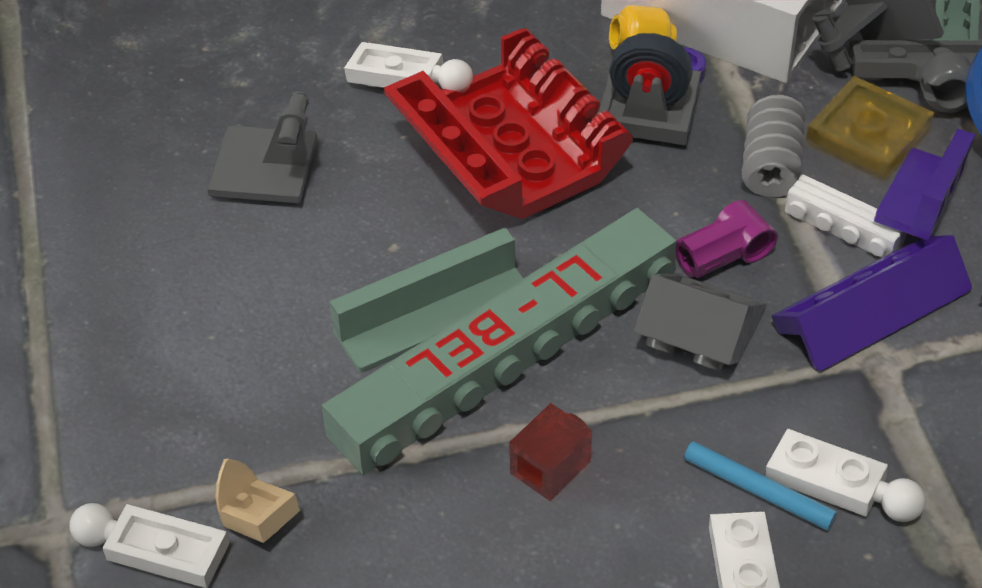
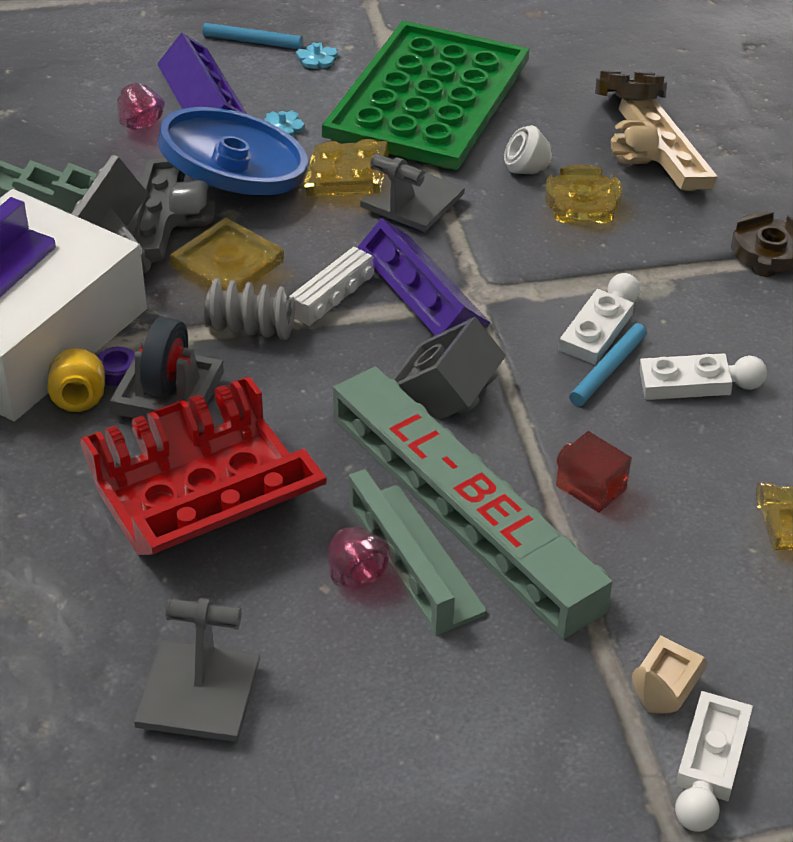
camera: 90 degrees left, 5 degrees down
white plate [344,42,473,93] -> none
magenta piece [676,199,778,278] -> none
dark purple panel [874,128,976,241] -> none
none -> clear pink cone [327,527,390,589]

